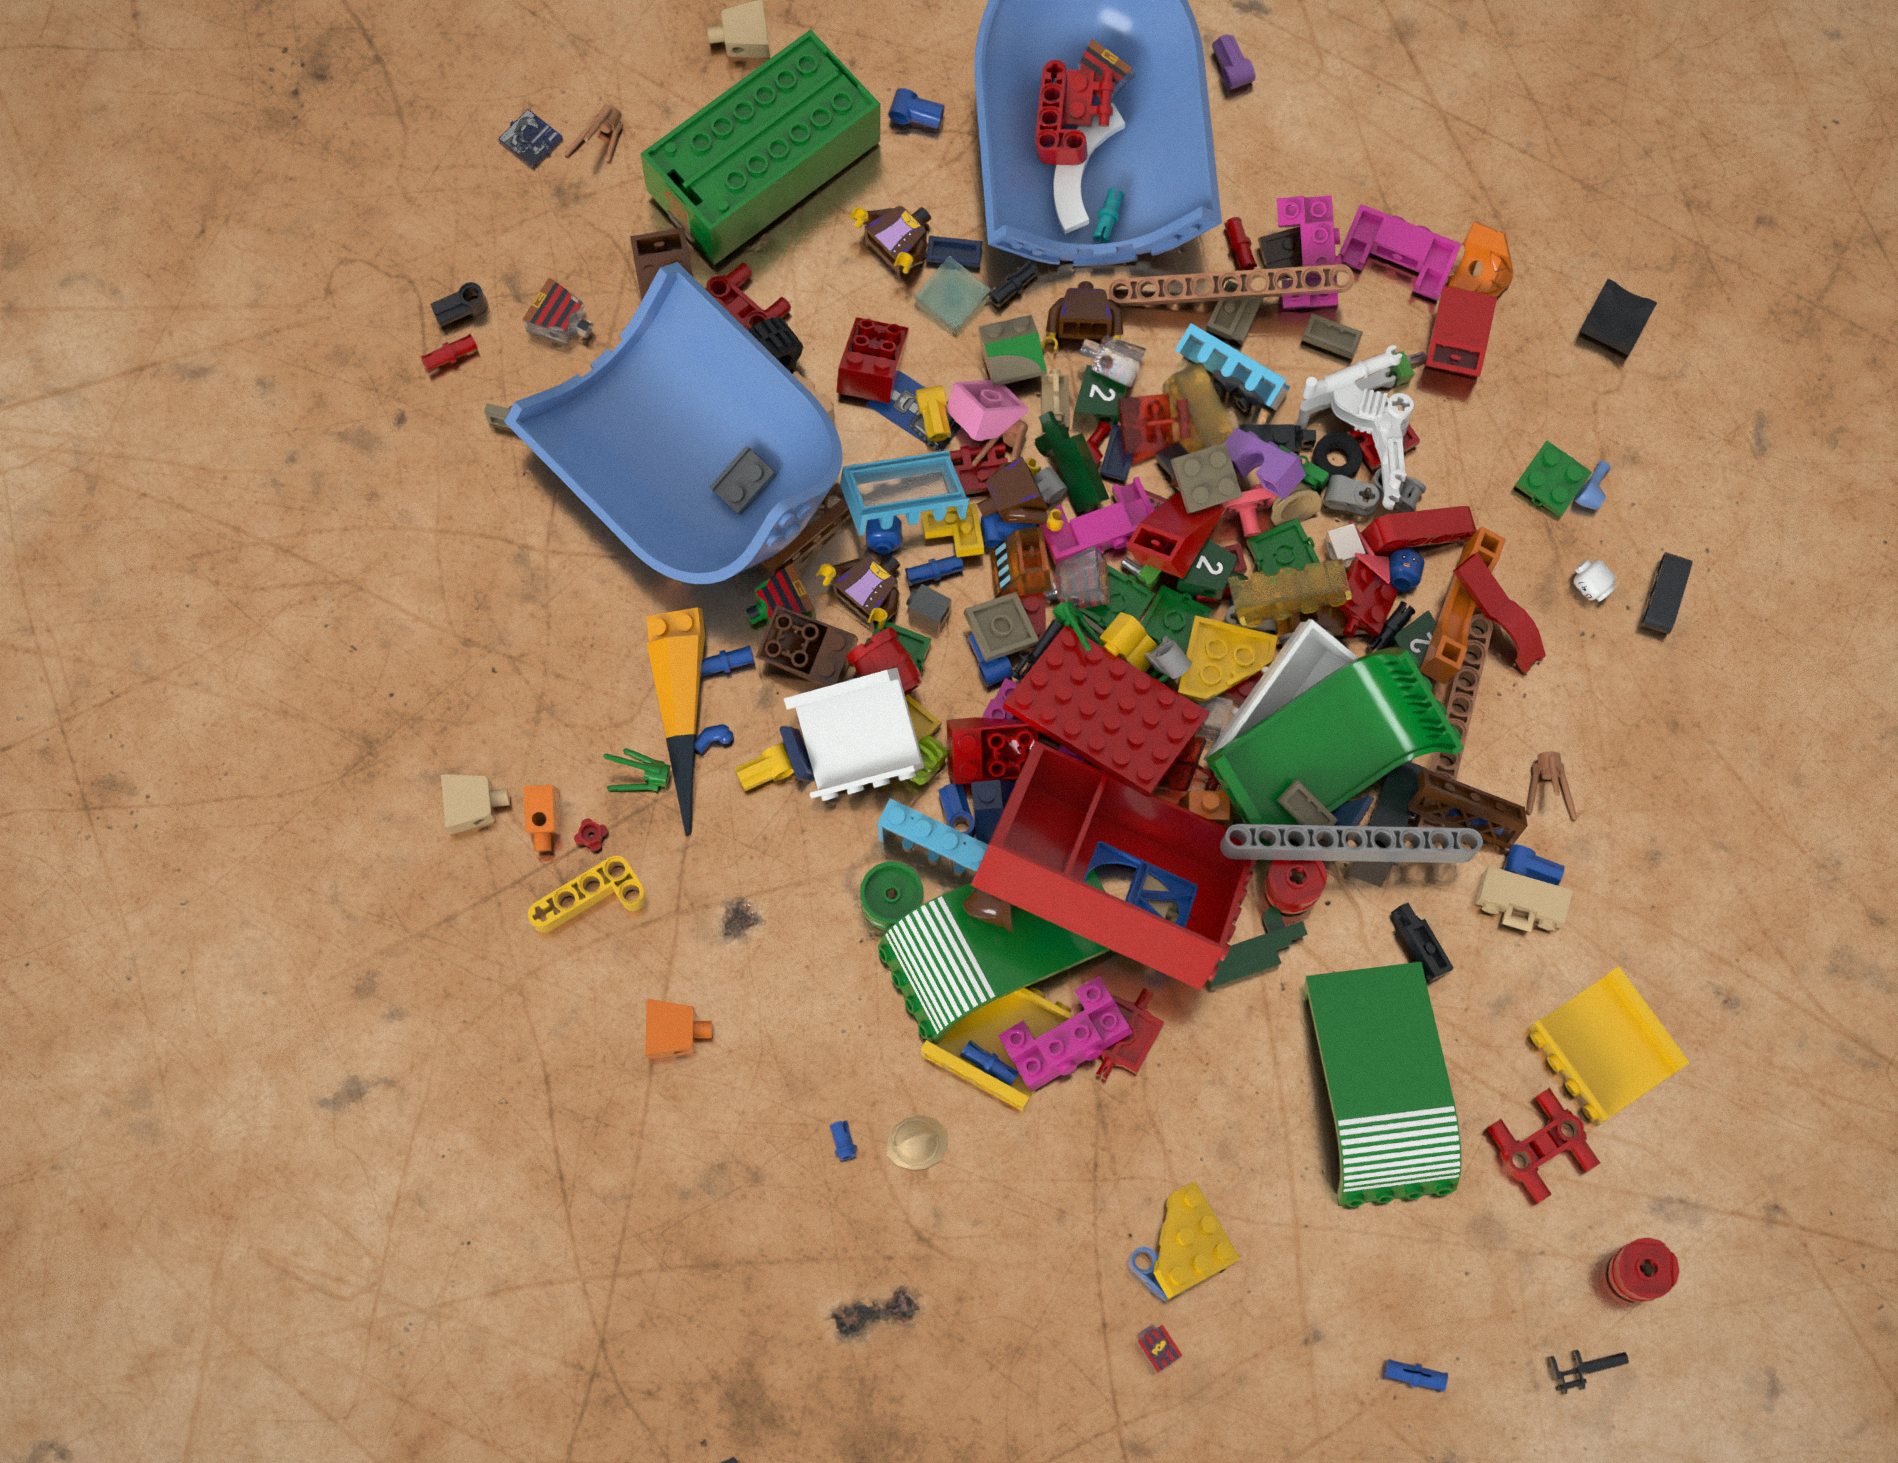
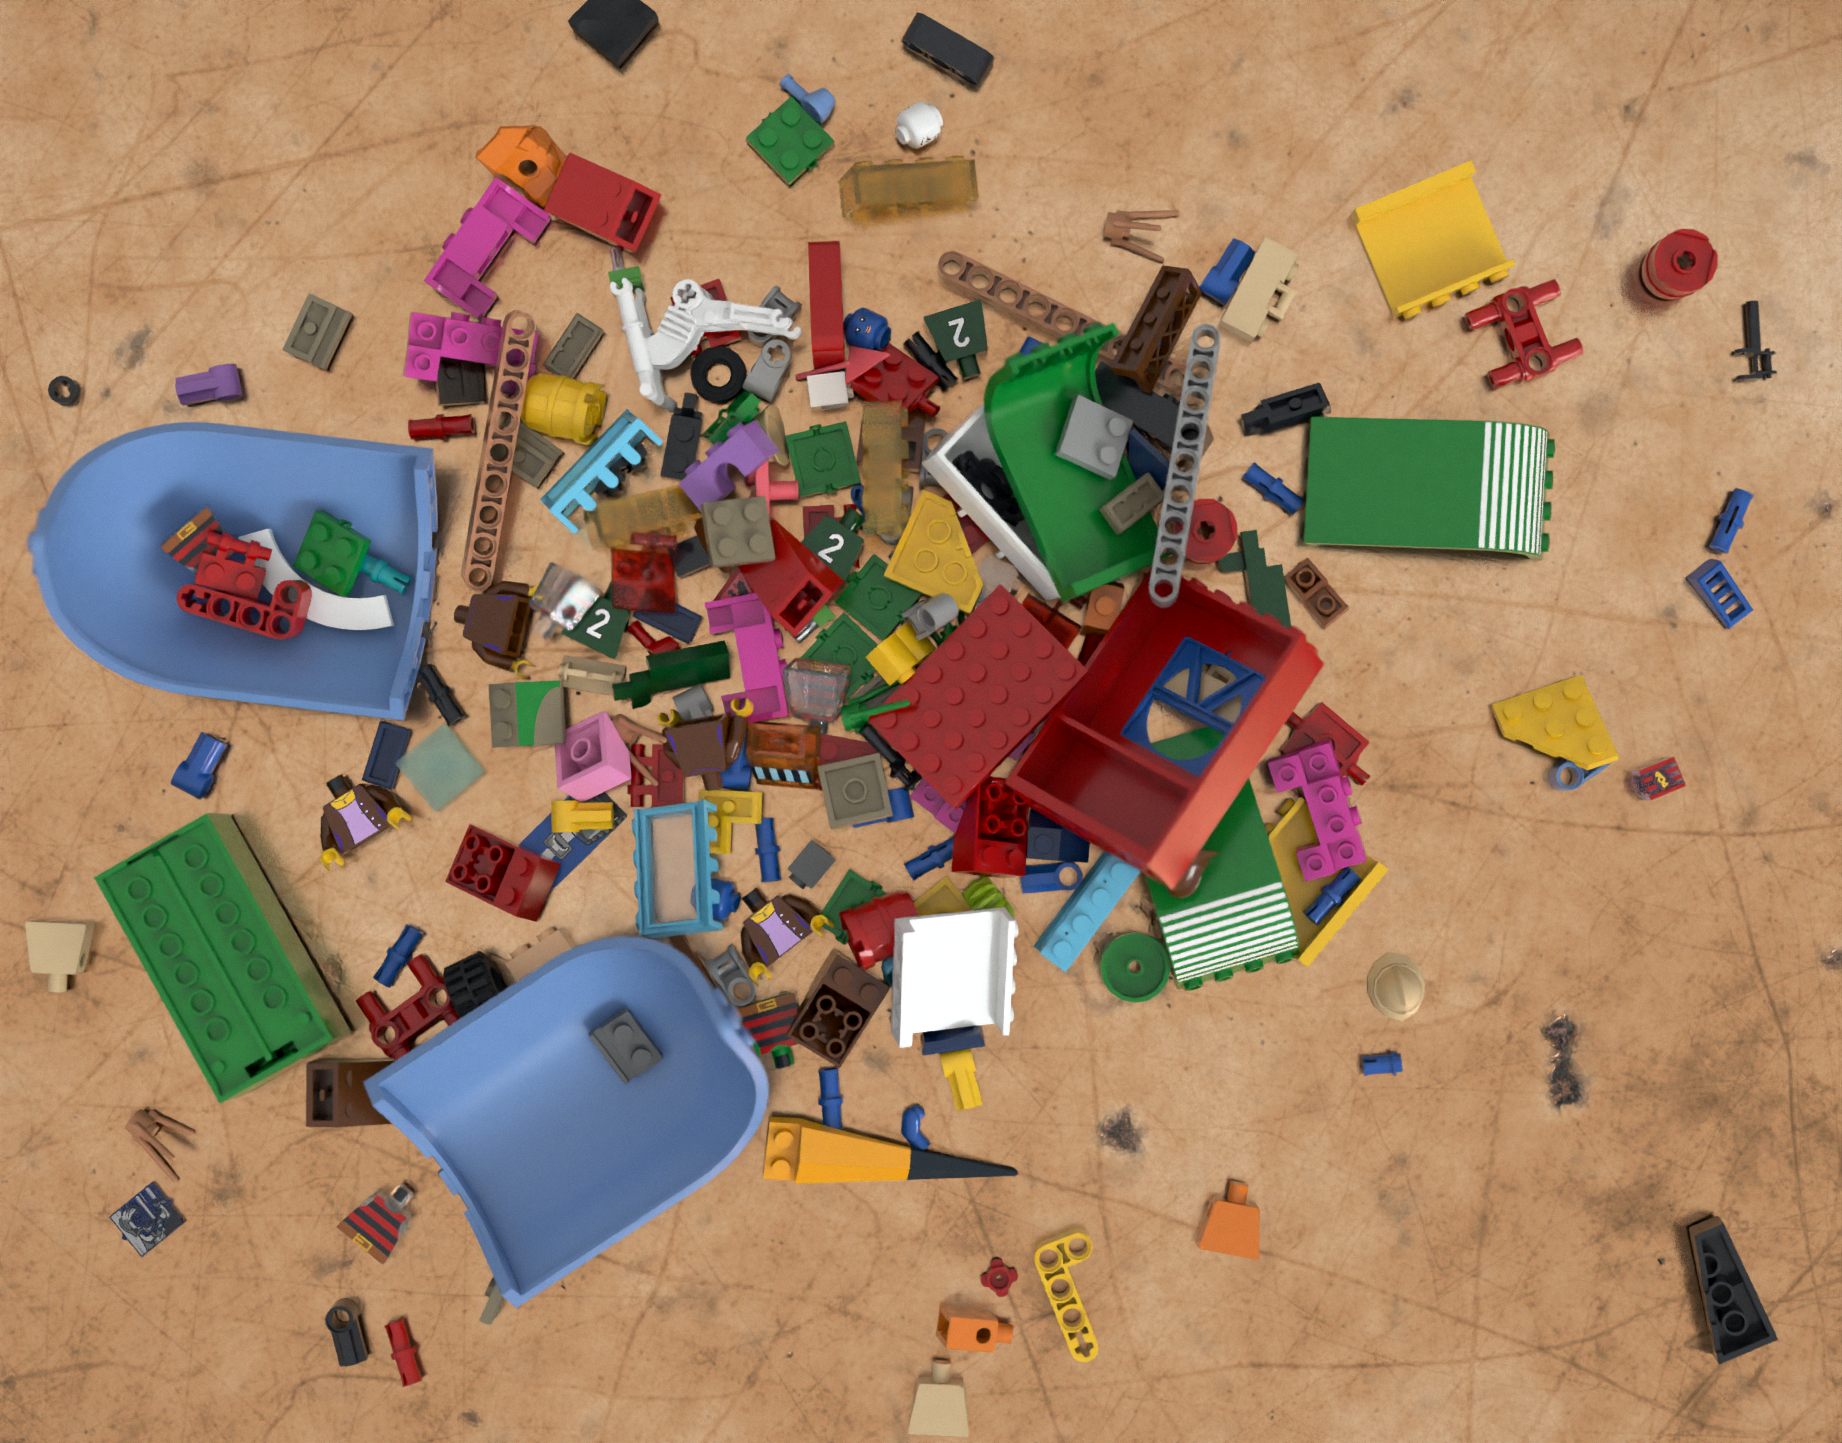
camera: 80 degrees left, 15 degrees up
green plant [603,748,670,792] -> none
orange arch [1420,526,1506,685] -> none
red piece [1453,553,1546,673] -> none
none -> dark tan plate [282,293,352,370]
none -> green plate [293,510,372,597]
none -> blue pin [373,924,424,988]
none -> yellow piece [521,373,606,446]
none -> light grey piece [705,944,758,1006]
none -> clear yellow wedge [838,156,979,218]
none -> blue pin [904,835,955,881]
none -> black piece [952,450,1025,527]
none -> light grey plate [1055,395,1133,480]
none -> blue pin [1242,462,1305,516]
none -> dark orange slope [1284,557,1349,629]
none -> blue slope [1687,559,1753,629]

